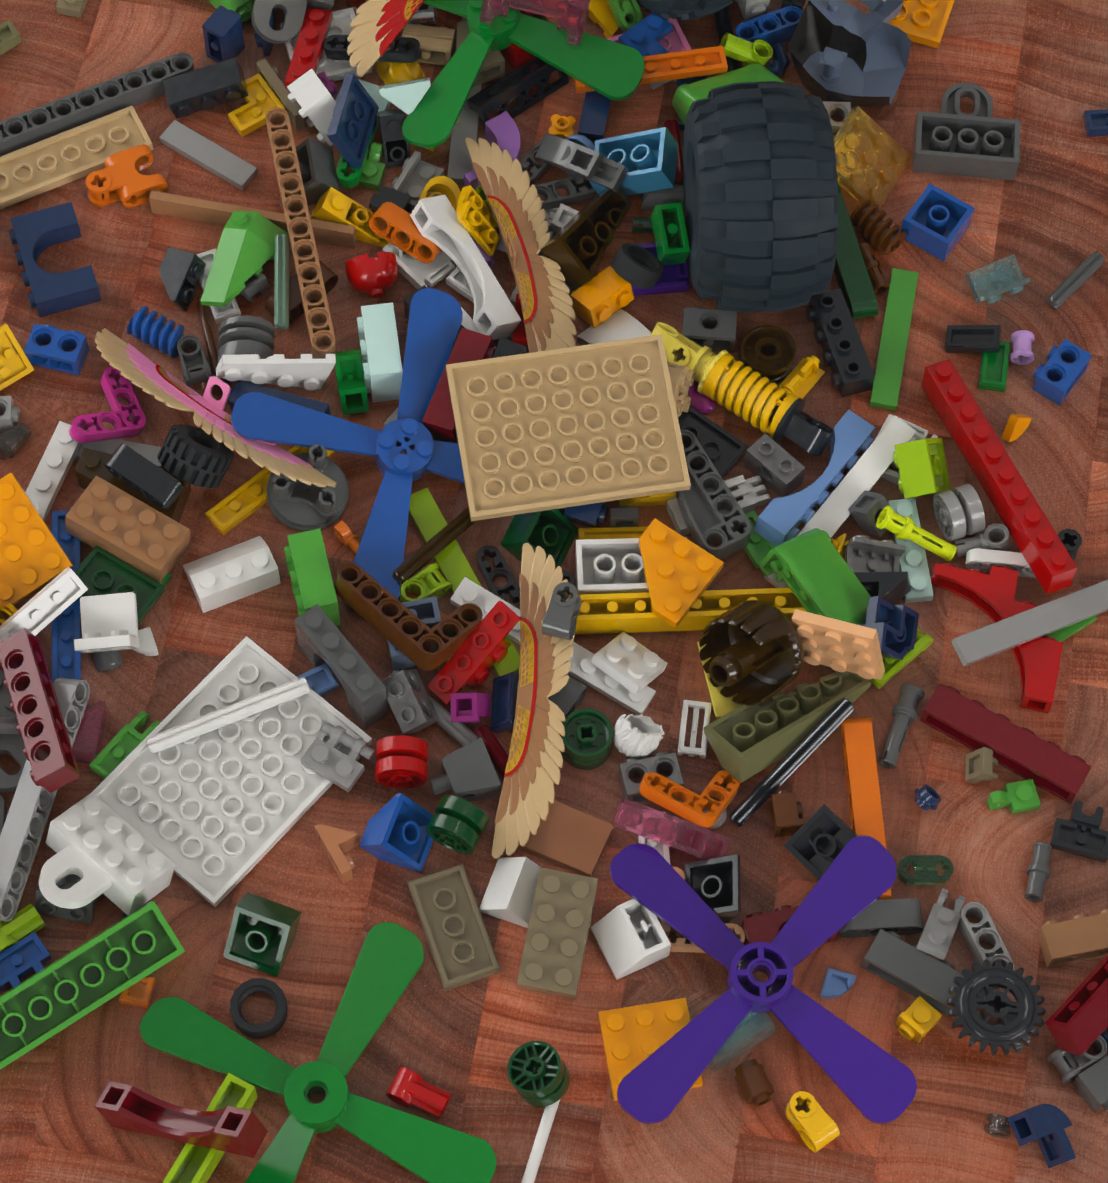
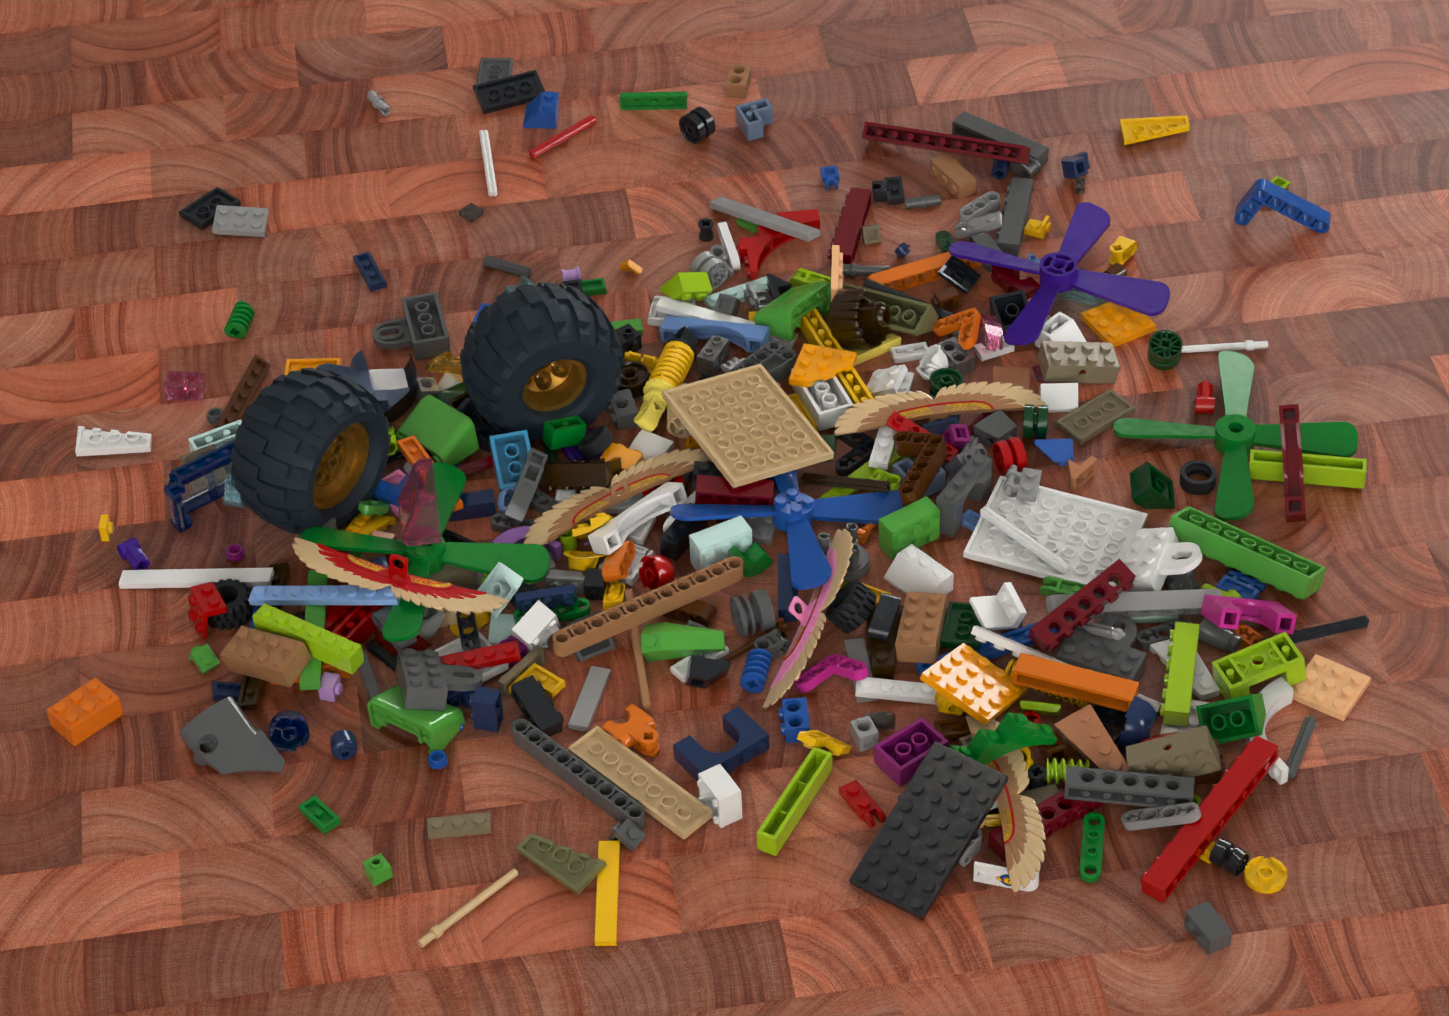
camera: 105 degrees left, 20 degrees down
white wing [216,354,336,390] -> none
sand green axle [274,234,289,330] -> none
dark grey piece [542,582,582,640] -> none
light orange plate [548,114,576,139] -> none
dark blue brick [859,596,919,660] -> none
neon yellow pin [876,506,957,561] -> none
red brick [921,359,1077,594] -> none
black gear [946,959,1046,1056] -> none
bright green plate [987,779,1041,814] -> none
blue brick [1033,339,1092,406] -> none

